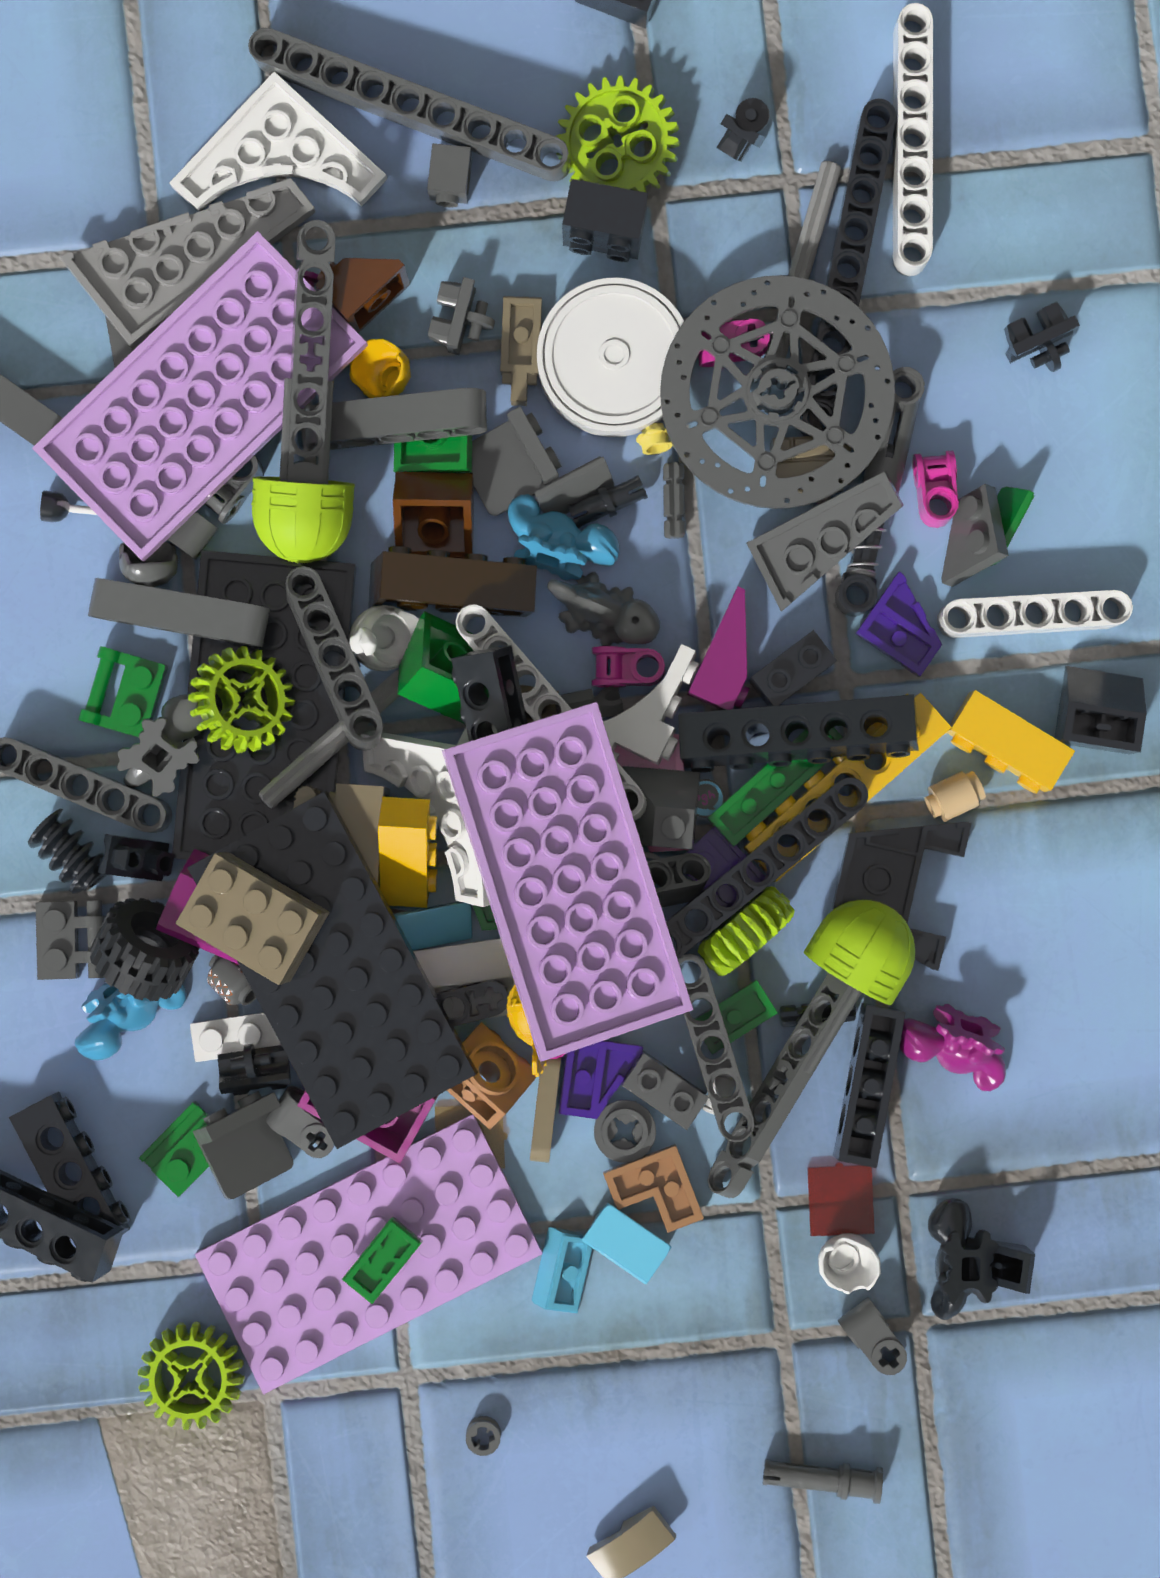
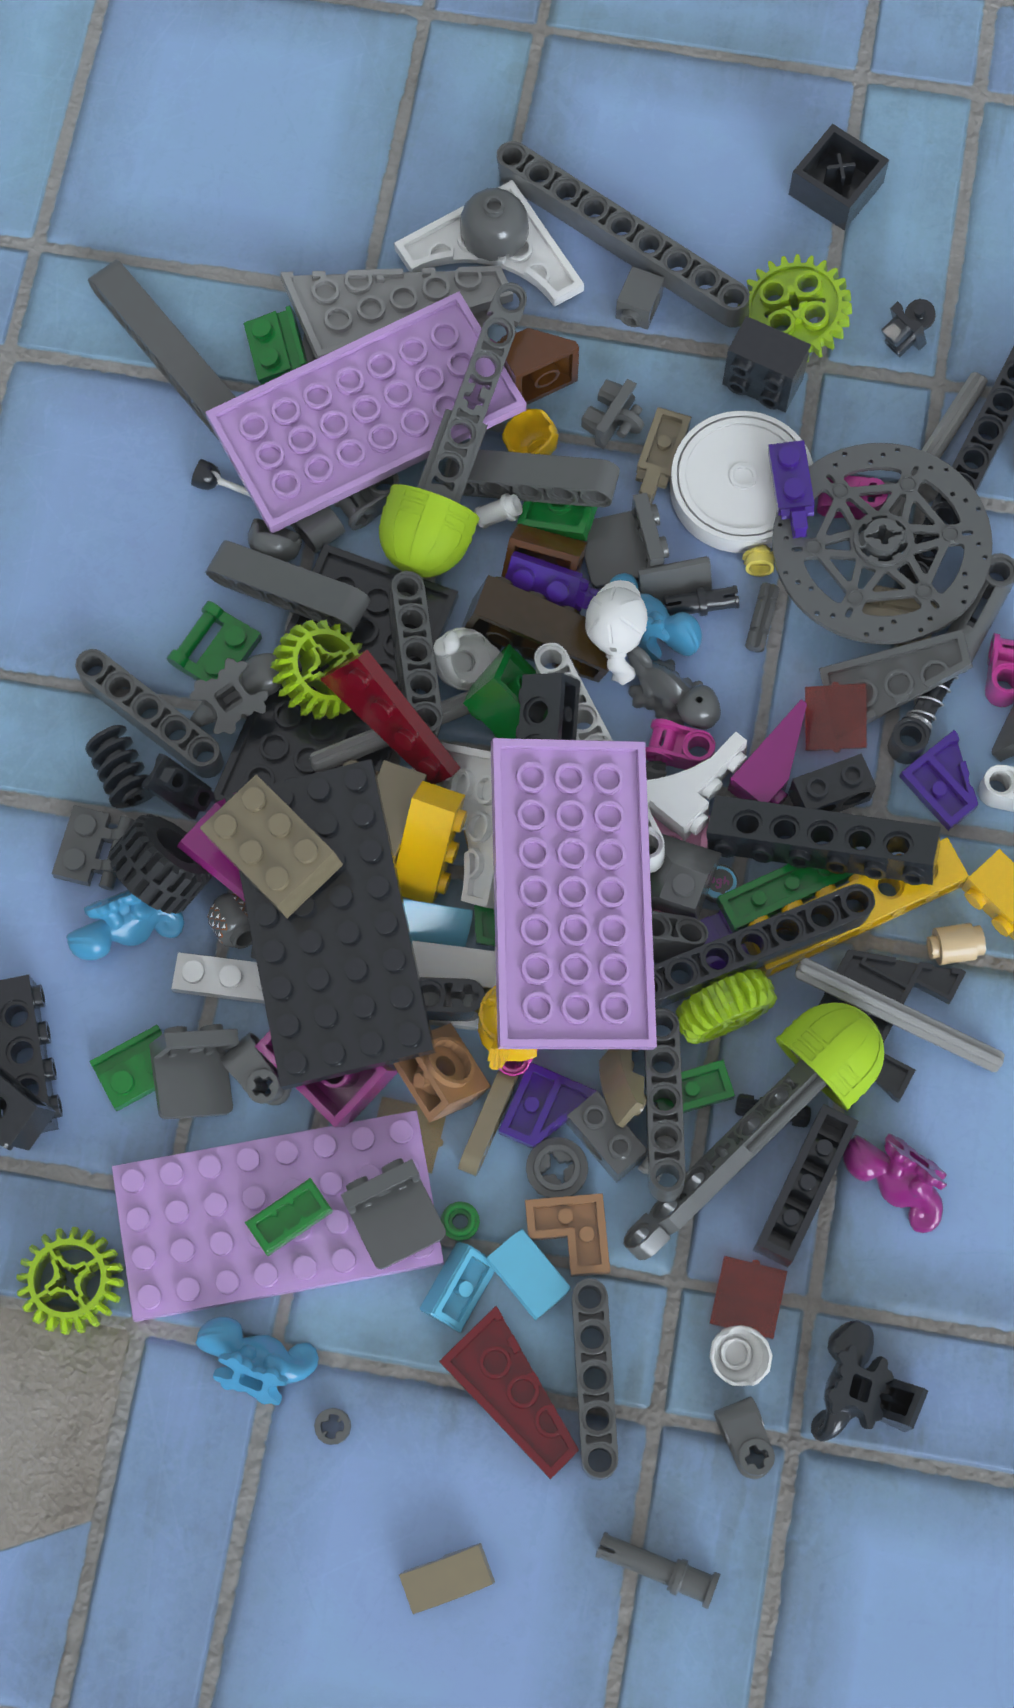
camera: 15 degrees right, 15 degrees down
black hips [217,1043,291,1096] -> none
none -> dark azure animal [196,1317,319,1405]
none -> green plate [243,305,308,385]
none -> dark red wing [320,650,461,785]
none -> dark grey bracket [340,1158,446,1270]
none -> dark red wing [439,1306,579,1480]
none -> green plate [441,1202,480,1241]
none -> dark grey cylinder [460,188,529,261]
none -> white pin [474,493,522,529]
none -> dark purple hinge [505,551,600,612]
none -> dark grey beam [571,1278,618,1480]
none -> white piece [585,580,648,685]
none -> dark tan slope [599,1049,647,1128]
none -> dark purple hinge [768,440,815,538]
none -> light grey axle [795,958,1005,1072]
none -> clear red piece [805,682,867,753]

